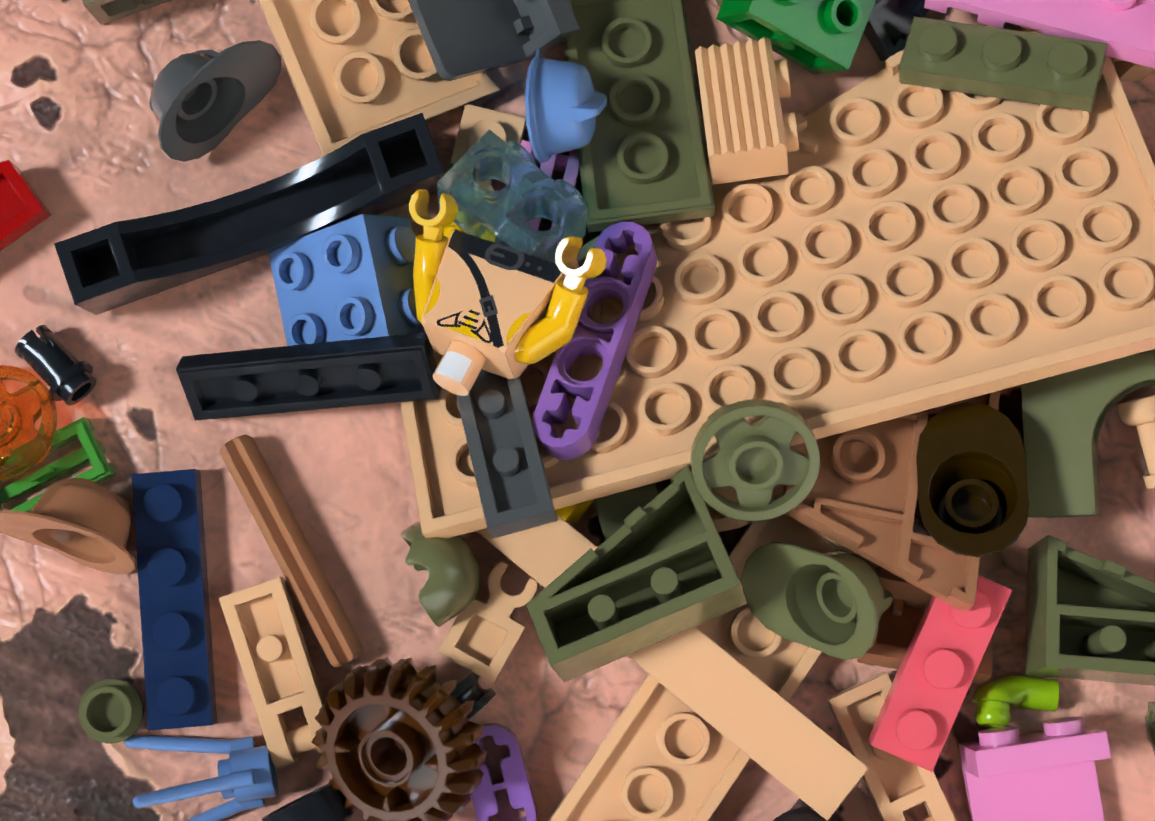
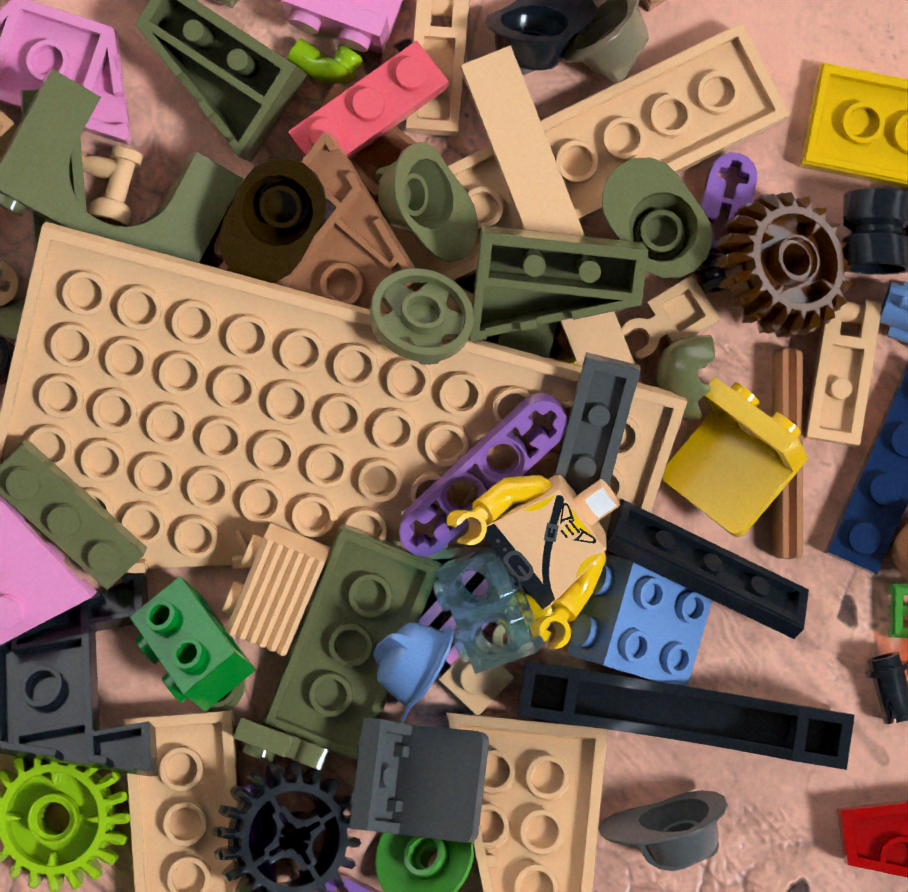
camera: 150 degrees left, 0 degrees up
none -> olive piece [602,157,713,279]
none -> yellow bracket [662,376,809,537]

